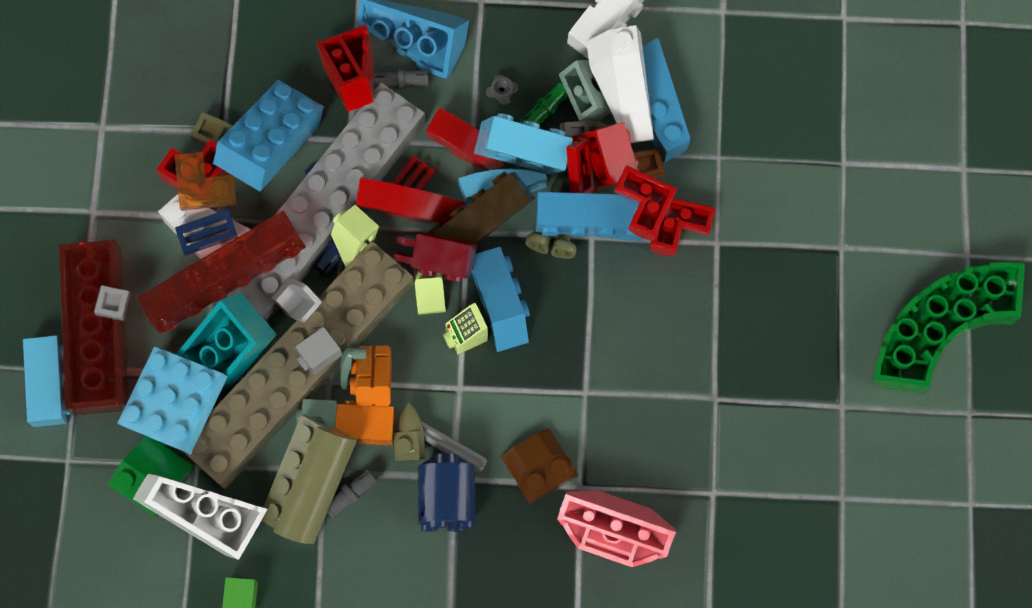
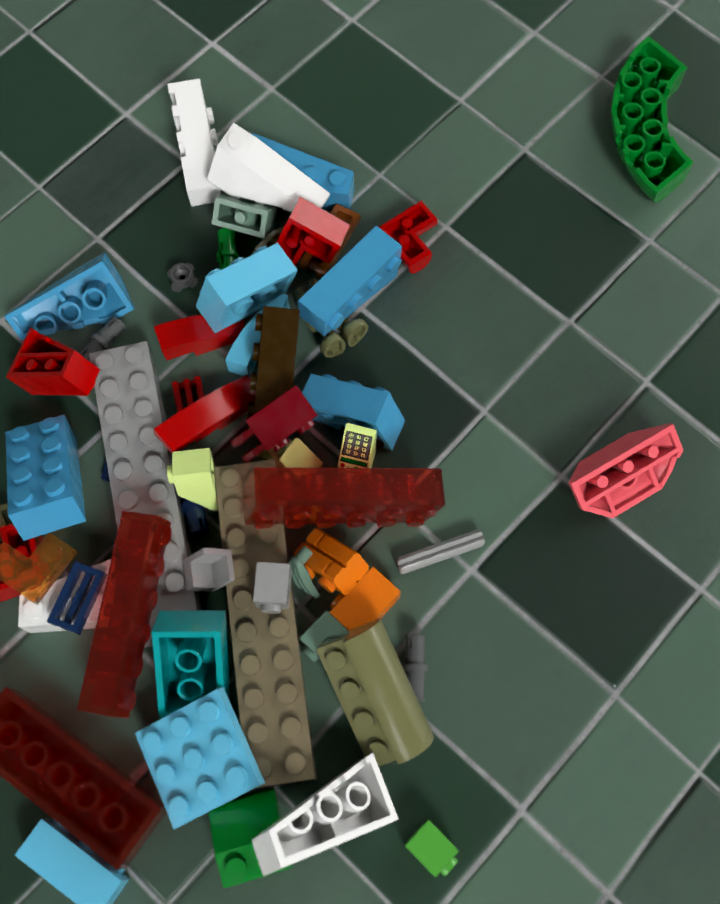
camera: 45 degrees left, 5 degrees down
light grey tile [94,285,131,321] -> none
olive plate [393,403,426,461] -> none
dark blue cylinder [417,453,476,532] -> none
reddish brown slope [501,428,578,505] -> none
red tile [566,137,594,194] -> none
red brick [614,165,677,241] -> none
none -> clear red brick [243,467,446,529]

